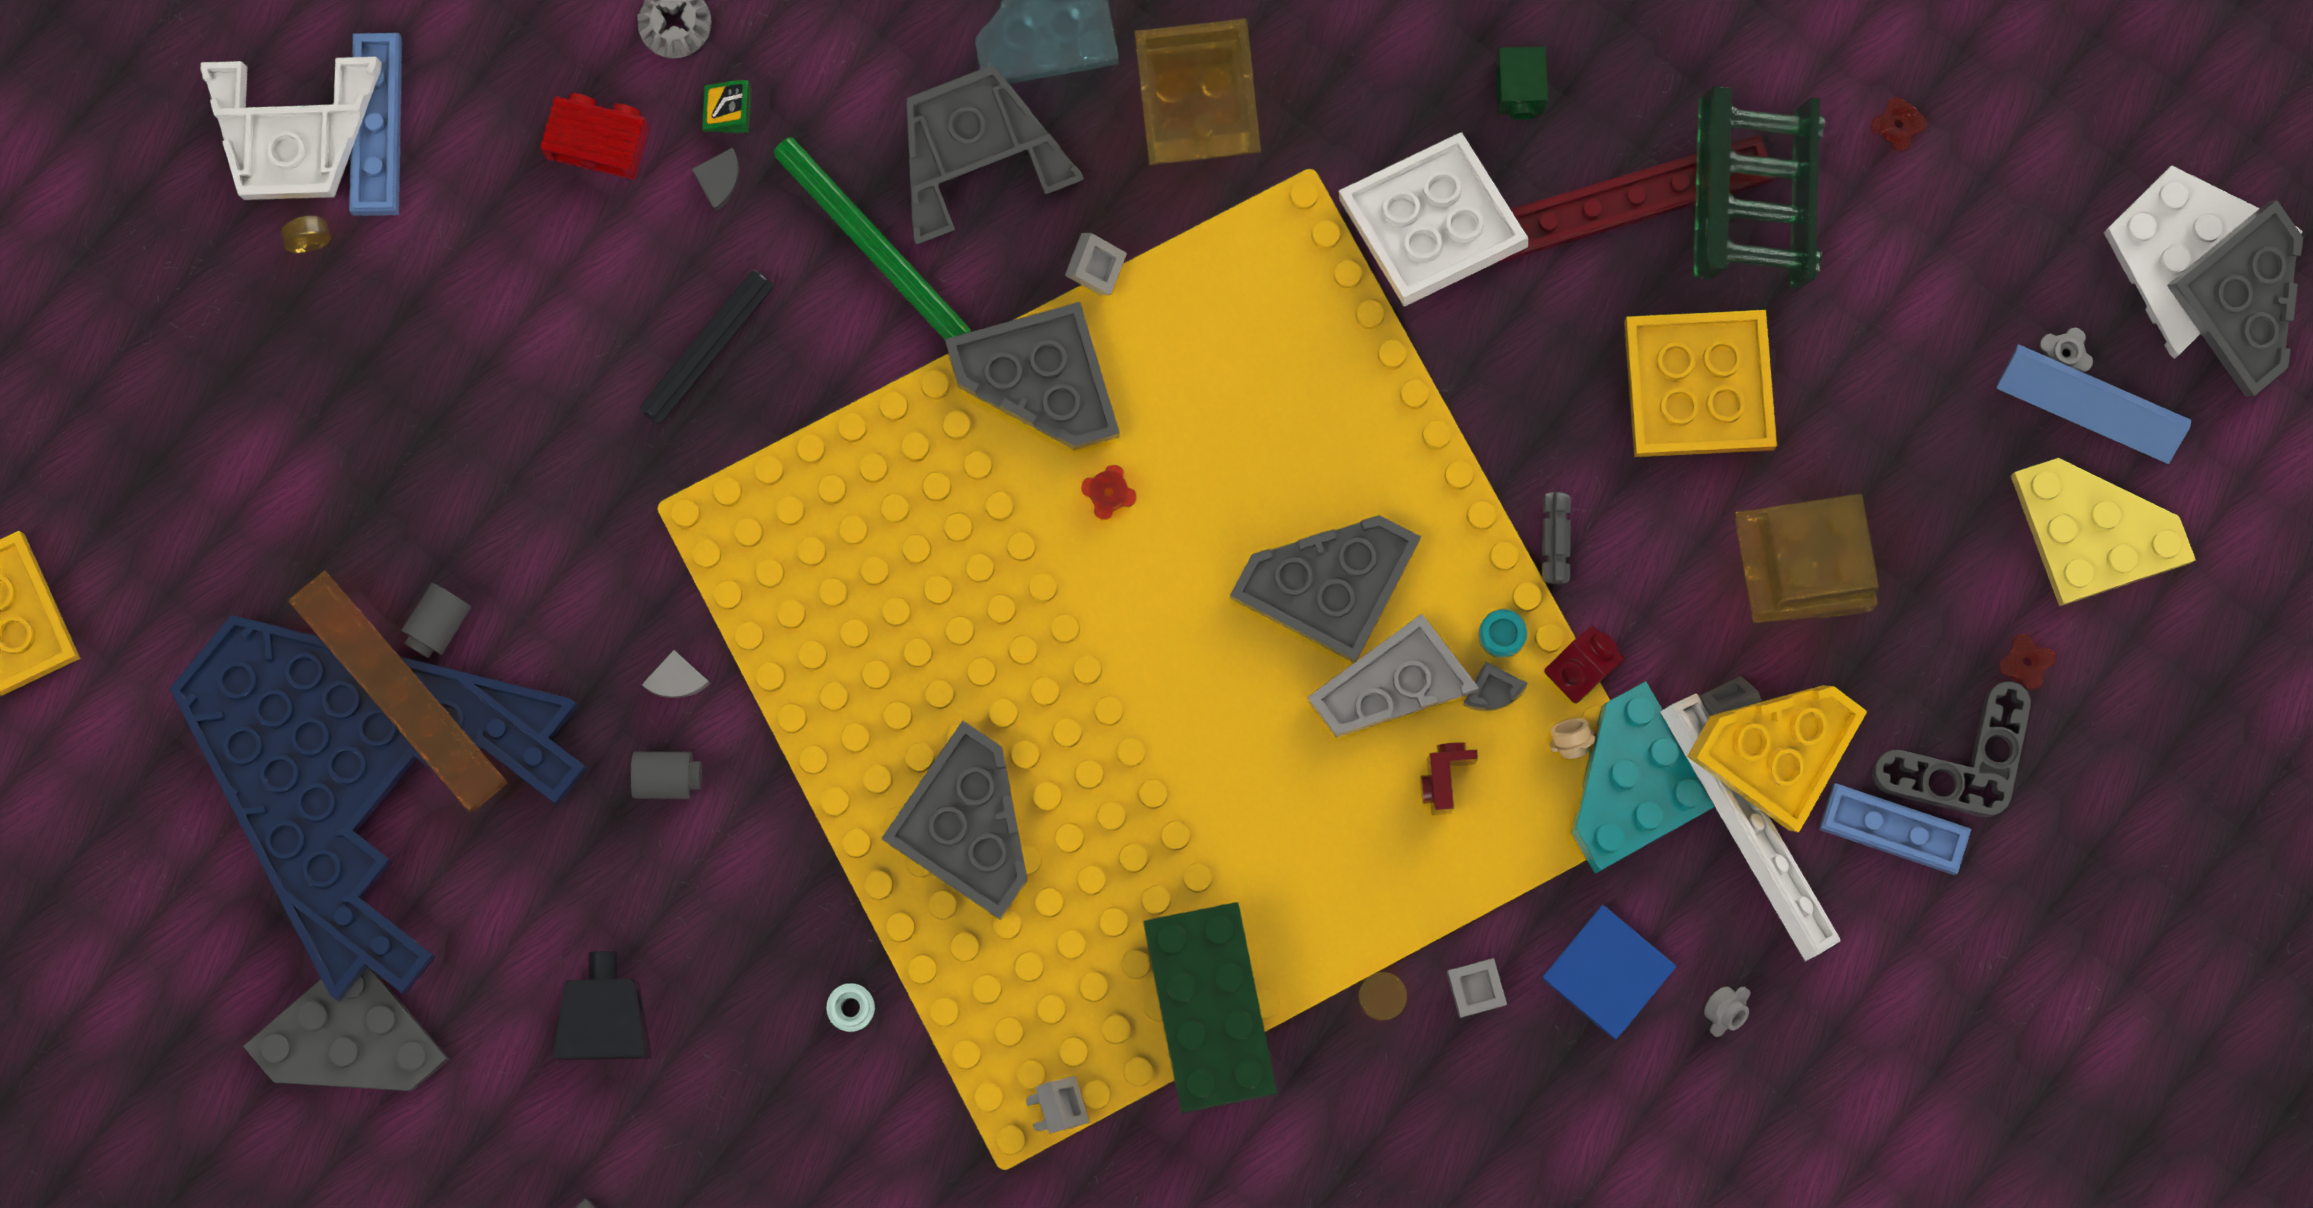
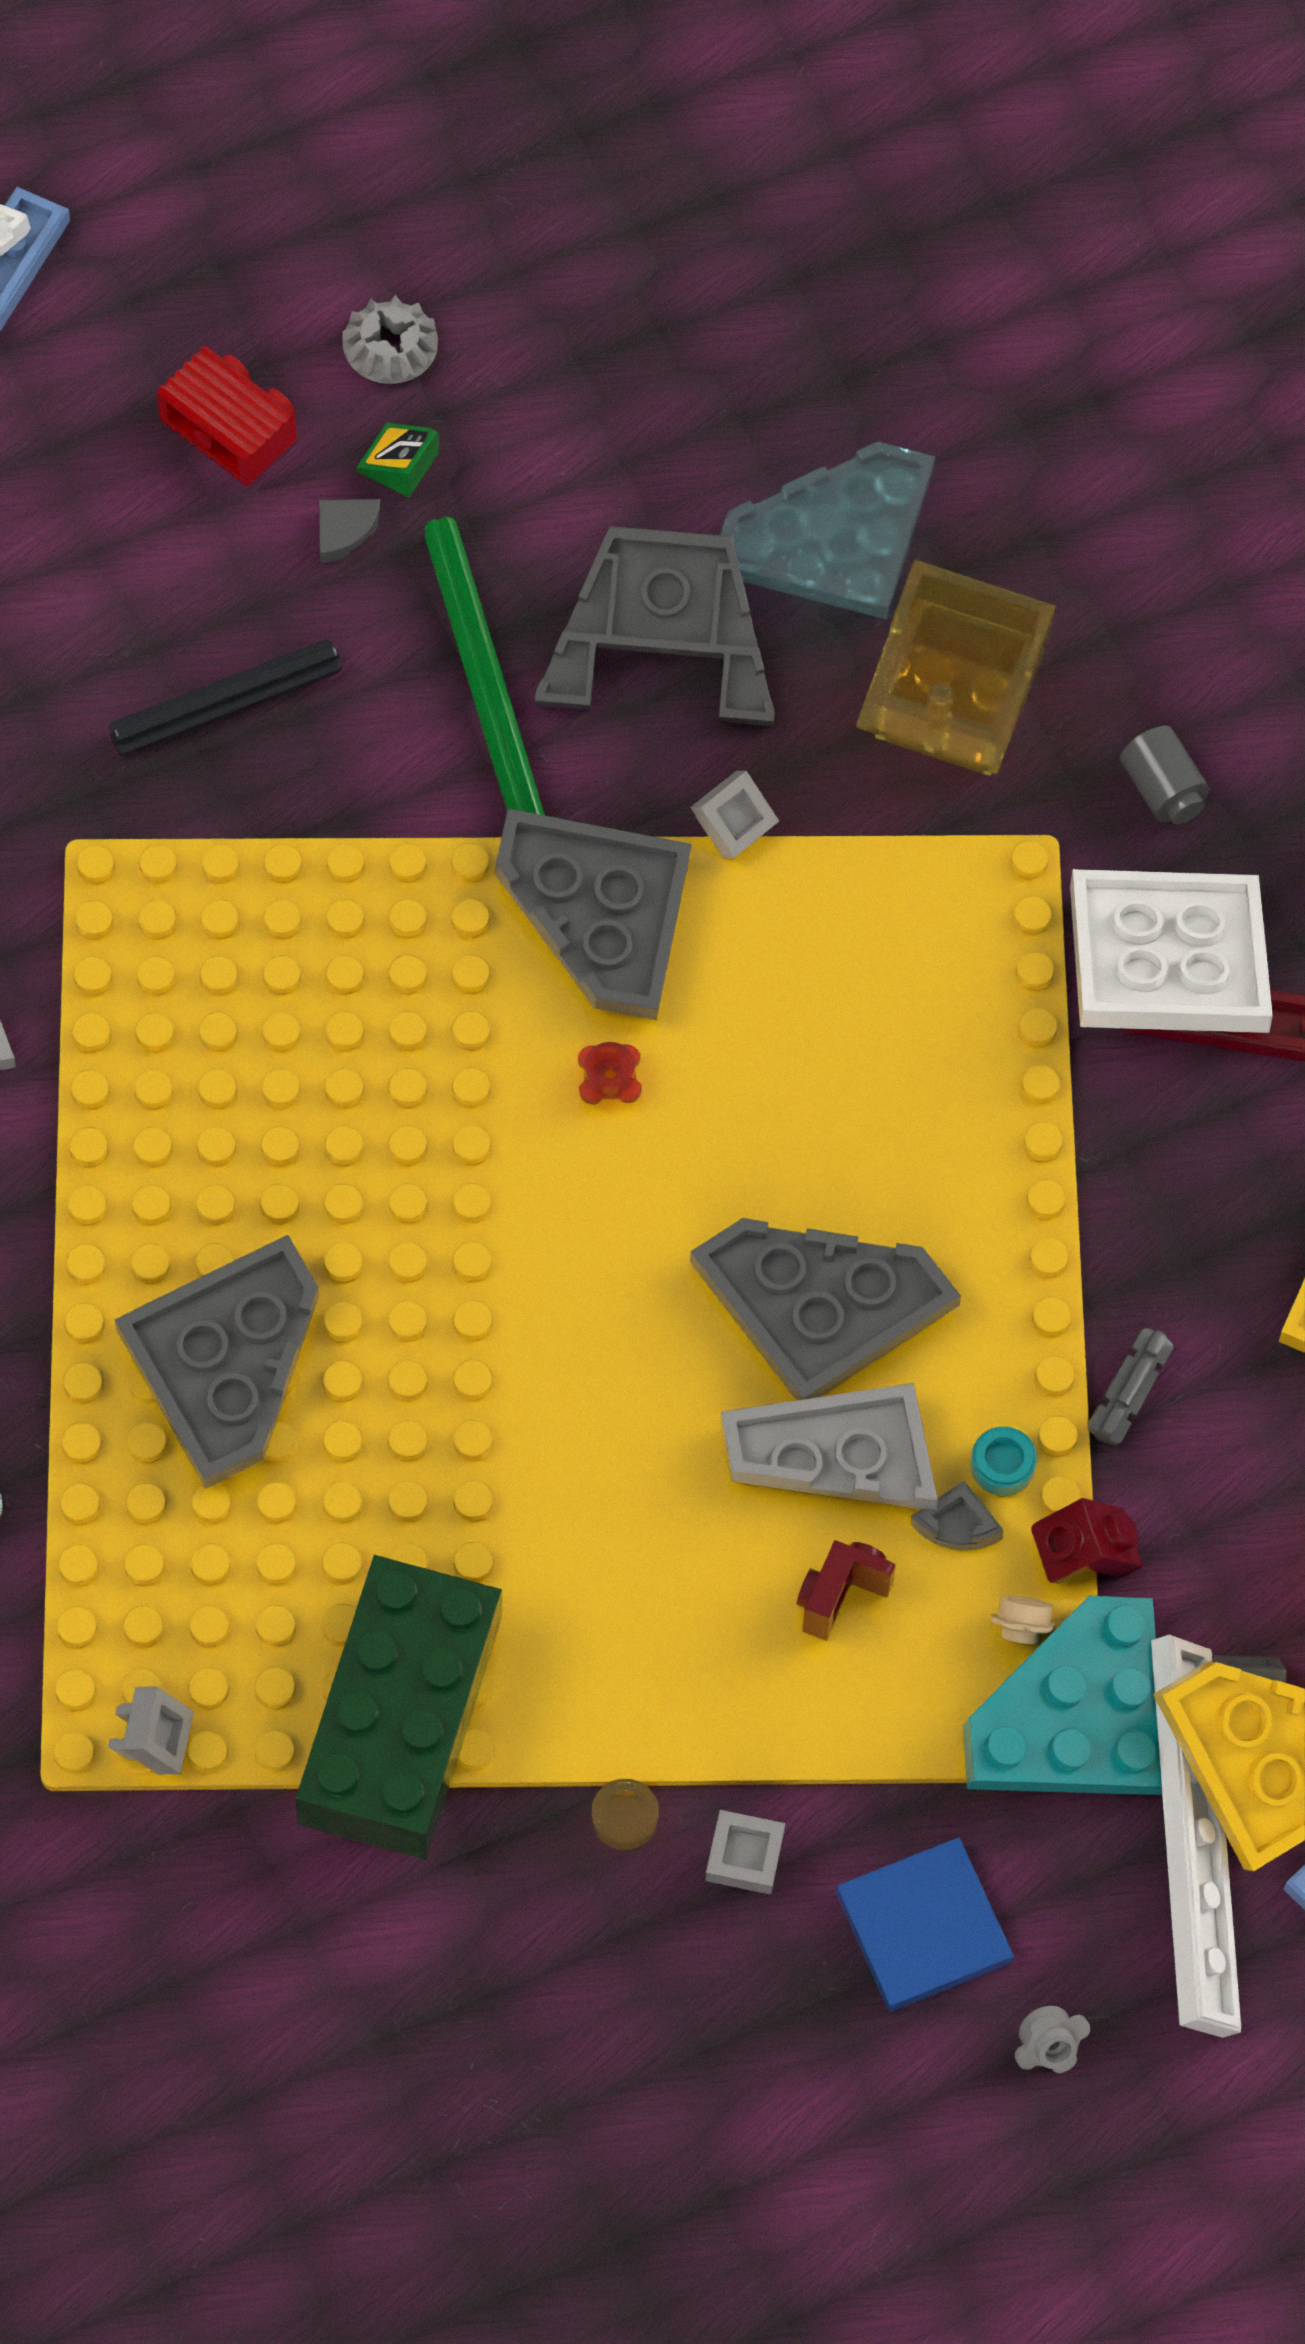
camera: 25 degrees right, 15 degrees down
none -> dark grey brick [1119,726,1210,824]

